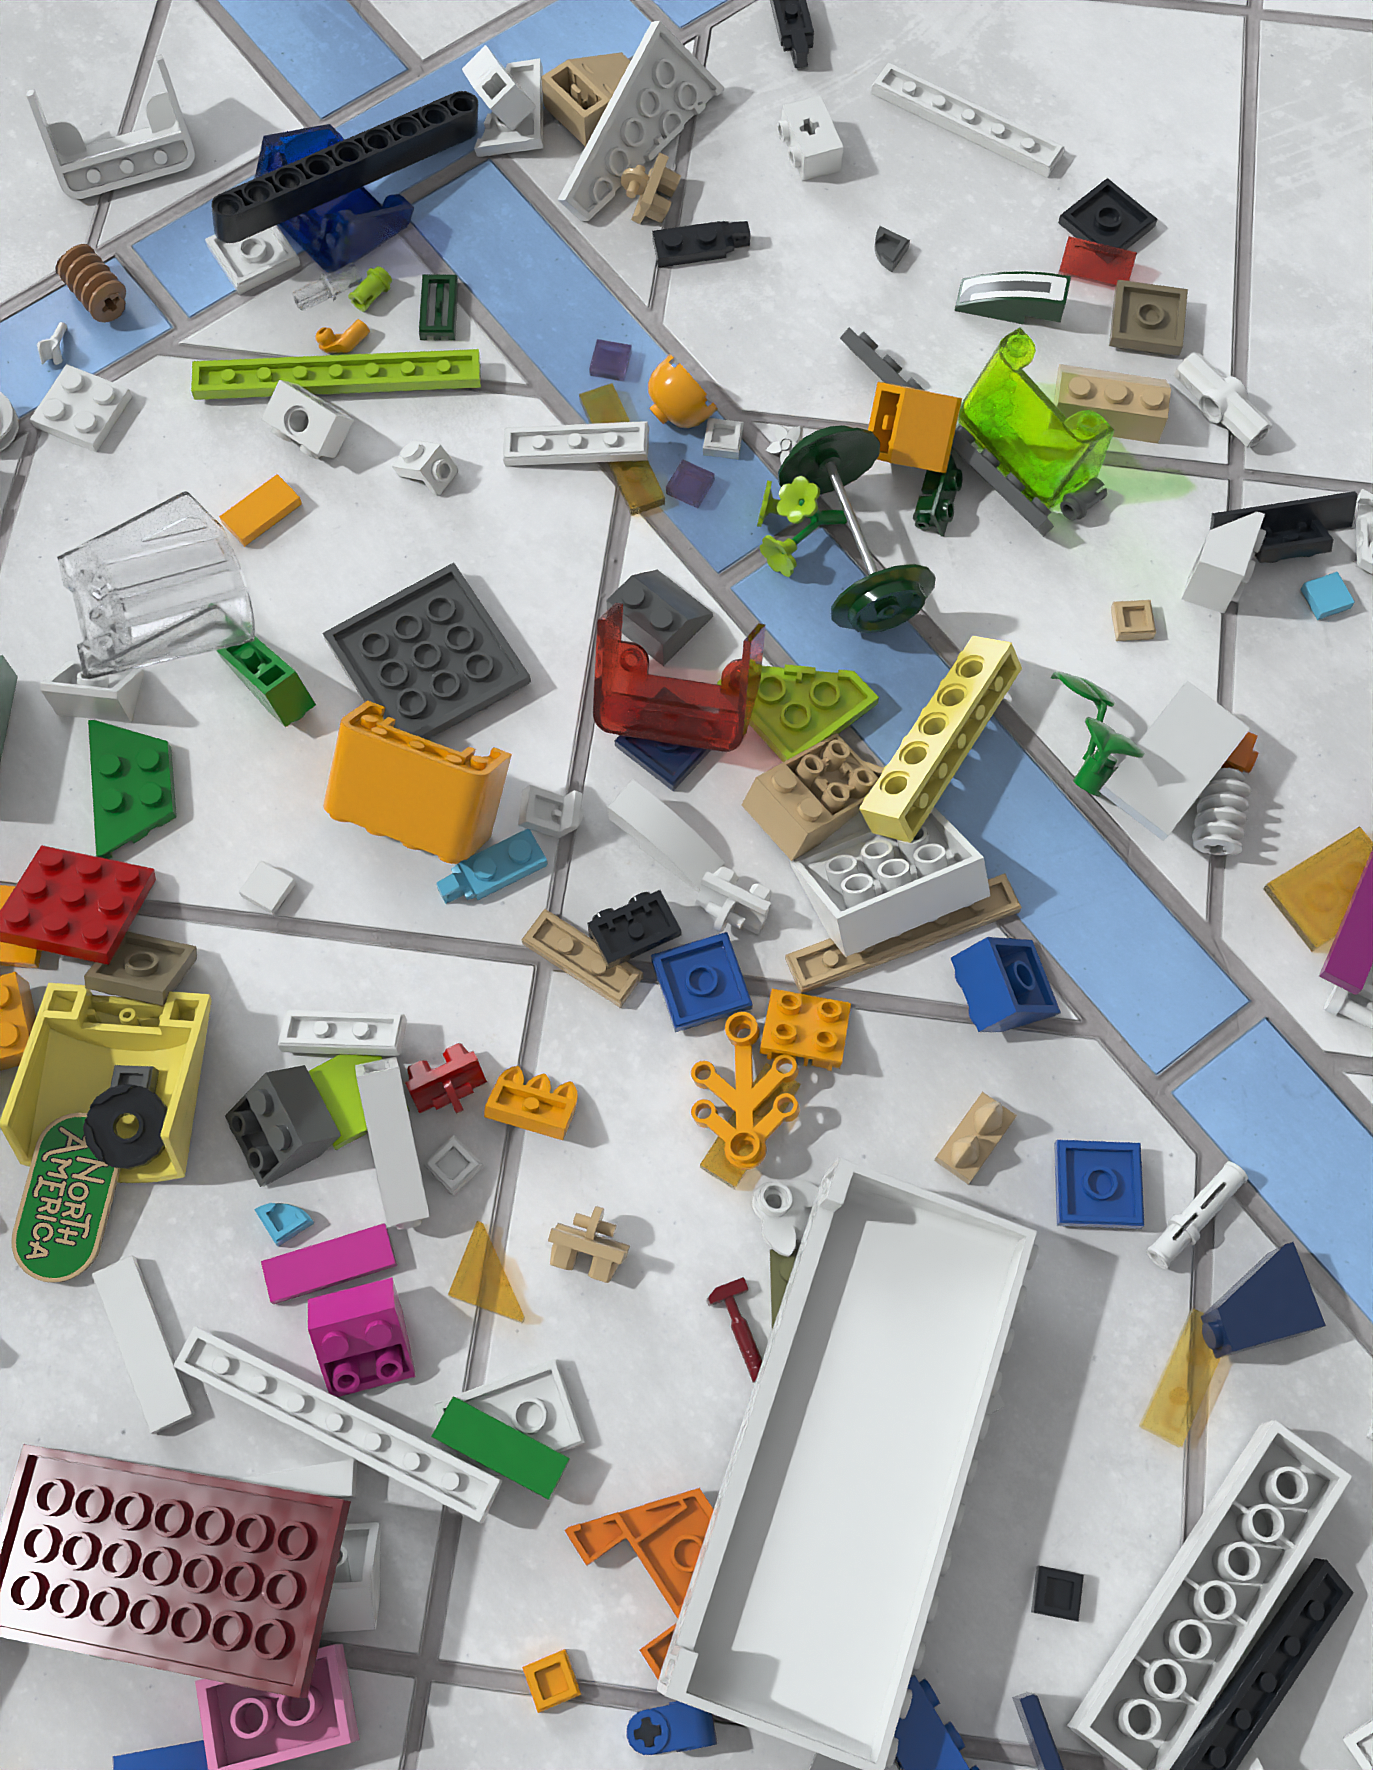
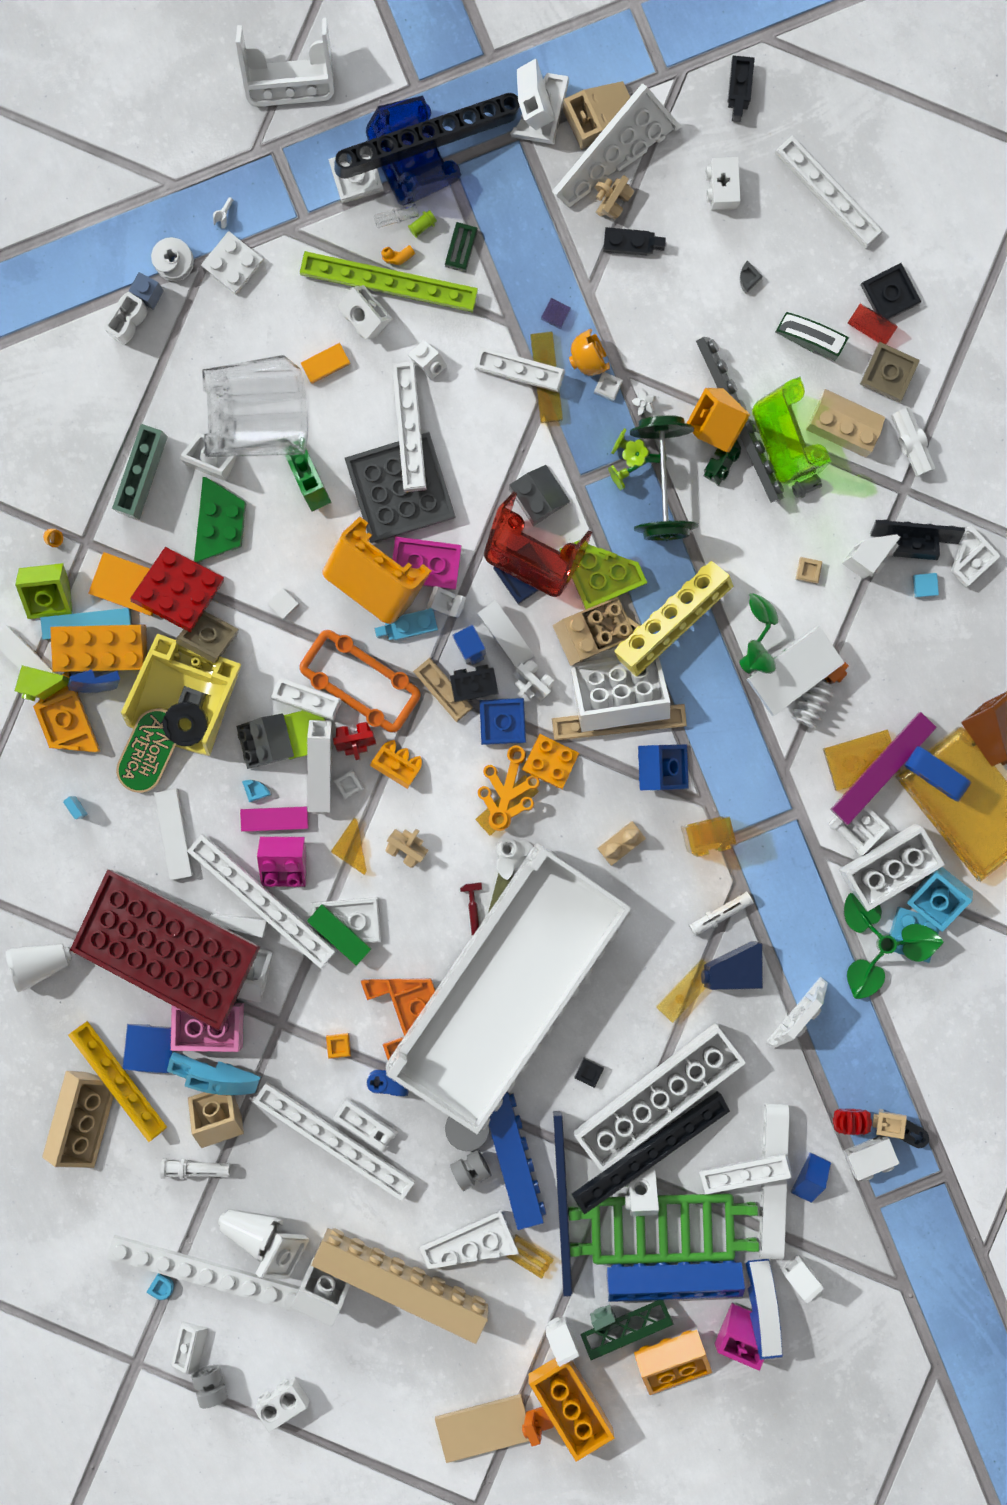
camera: 20 degrees right, 20 degrees up
medium nougat piece [55,244,126,323] -> none
clear purple tile [666,459,715,508] -> none
blue plate [1054,1140,1144,1229] -> none
none -> orange bar [299,630,421,732]
none -> white tile [392,362,427,492]
none -> dark pink plate [392,537,462,590]
none -> blue brick [452,624,486,665]
none -> clear yellow brick [681,816,736,857]

